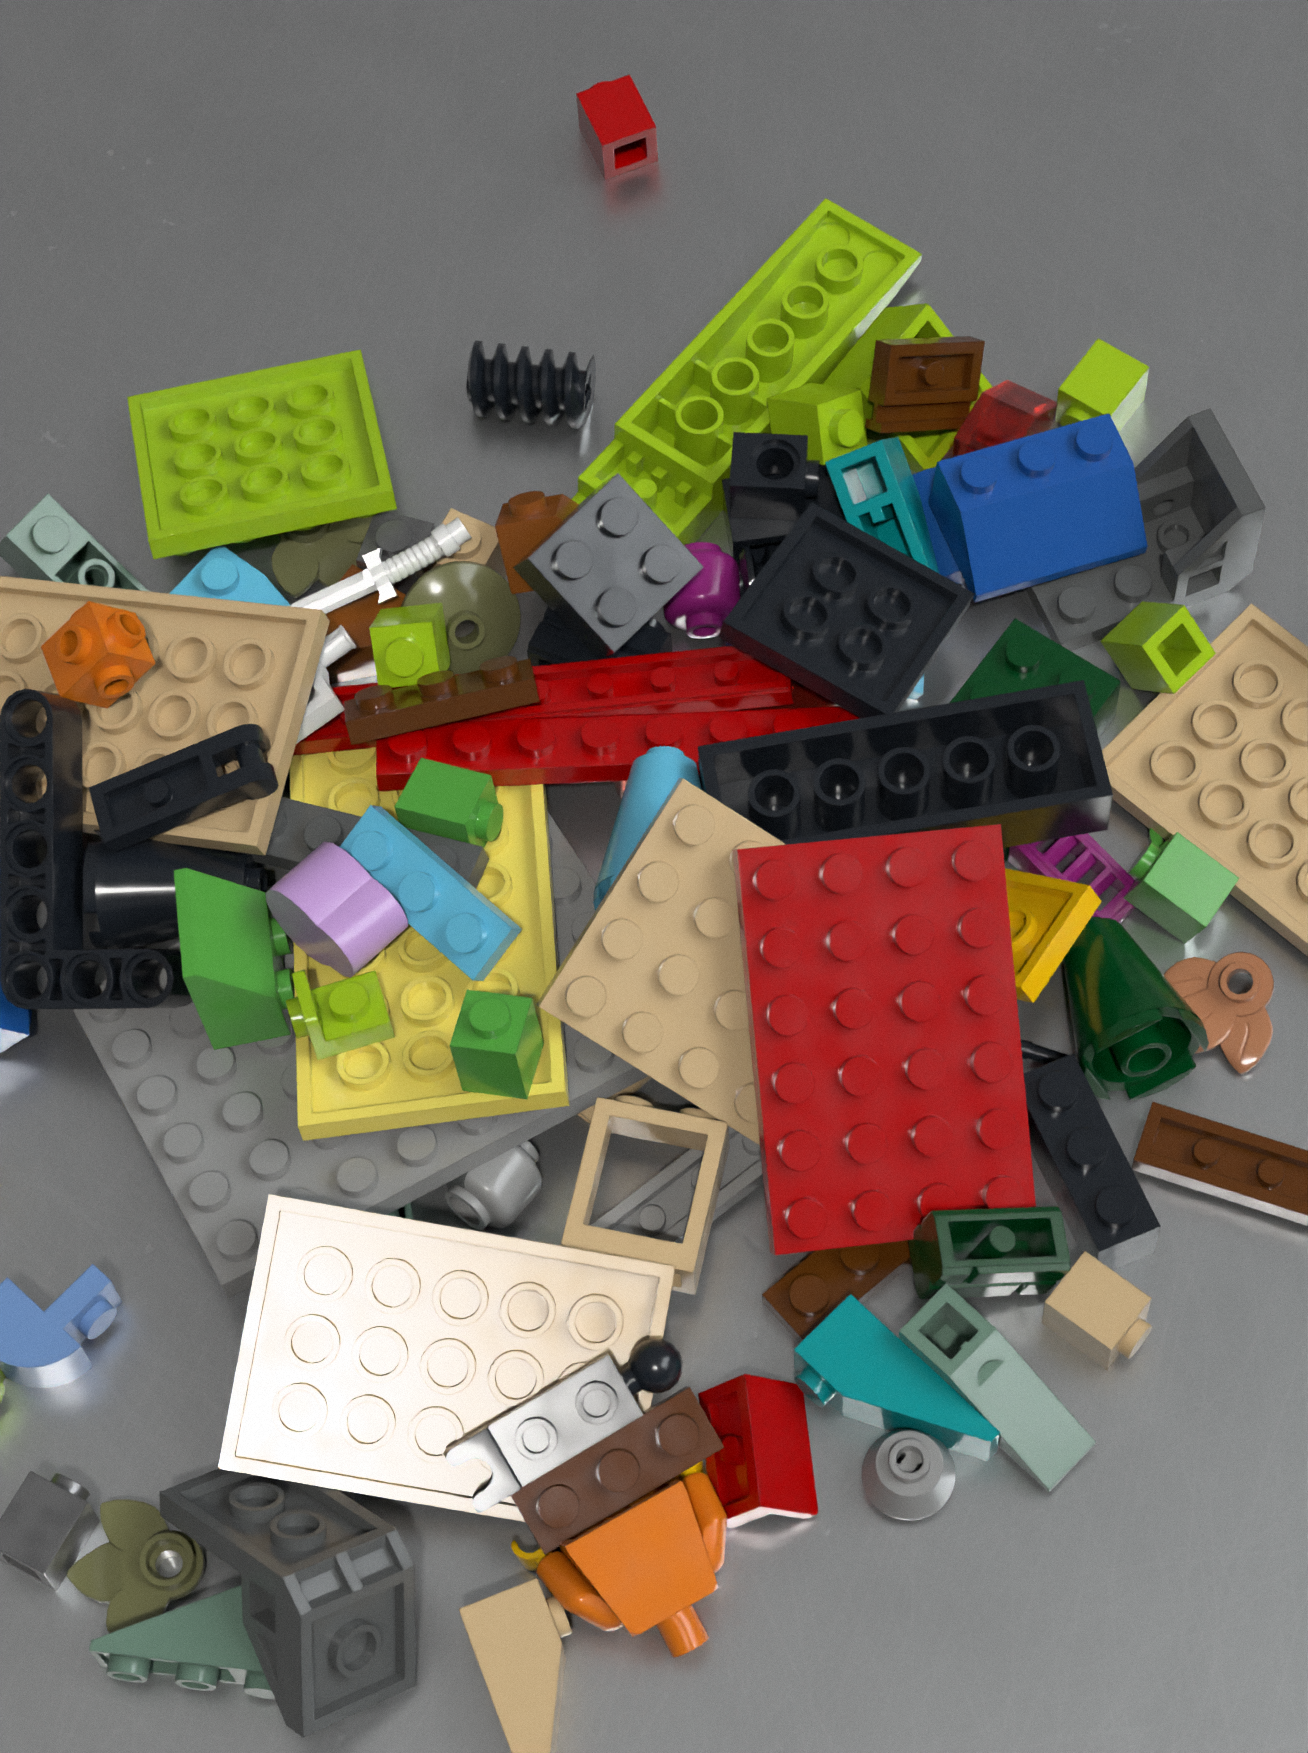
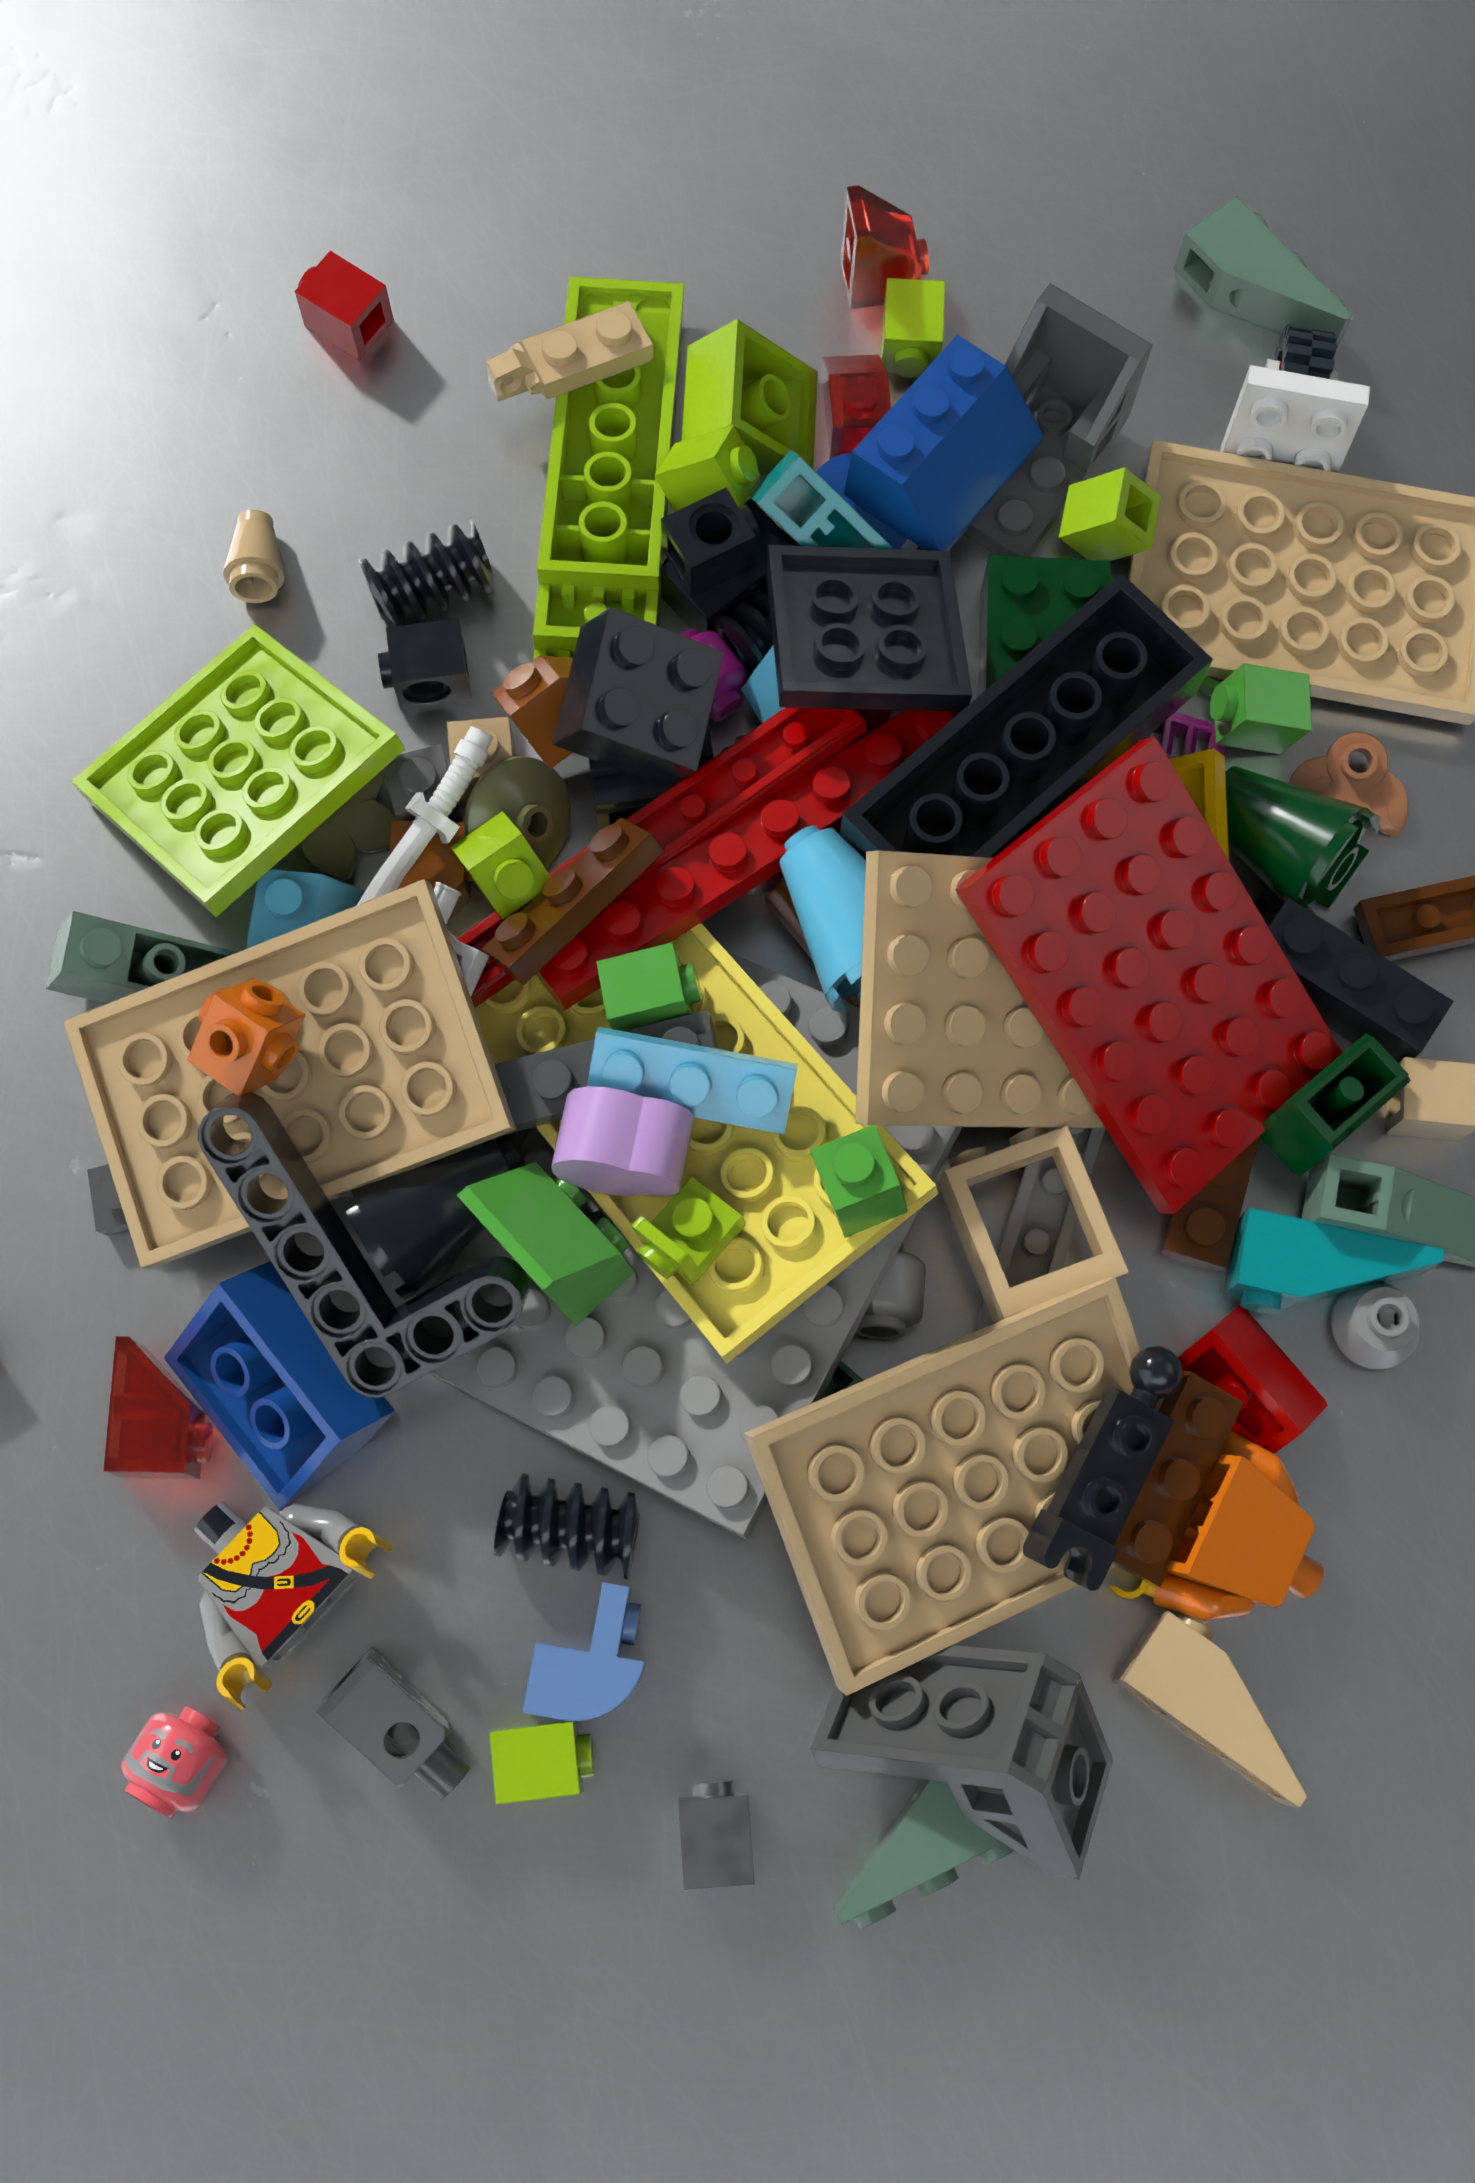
camera: 40 degrees left, 10 degrees up
olive plate [67,1499,205,1633] -> none
black plate [88,724,279,853] -> none
reddish brown plate [865,336,985,433] -> none
none -> tan cone [223,510,284,603]
none -> black brick [378,618,472,709]
none -> tan hinge [486,301,654,402]
none -> black piece [494,1473,640,1580]
none -> clear red slope [840,185,929,309]

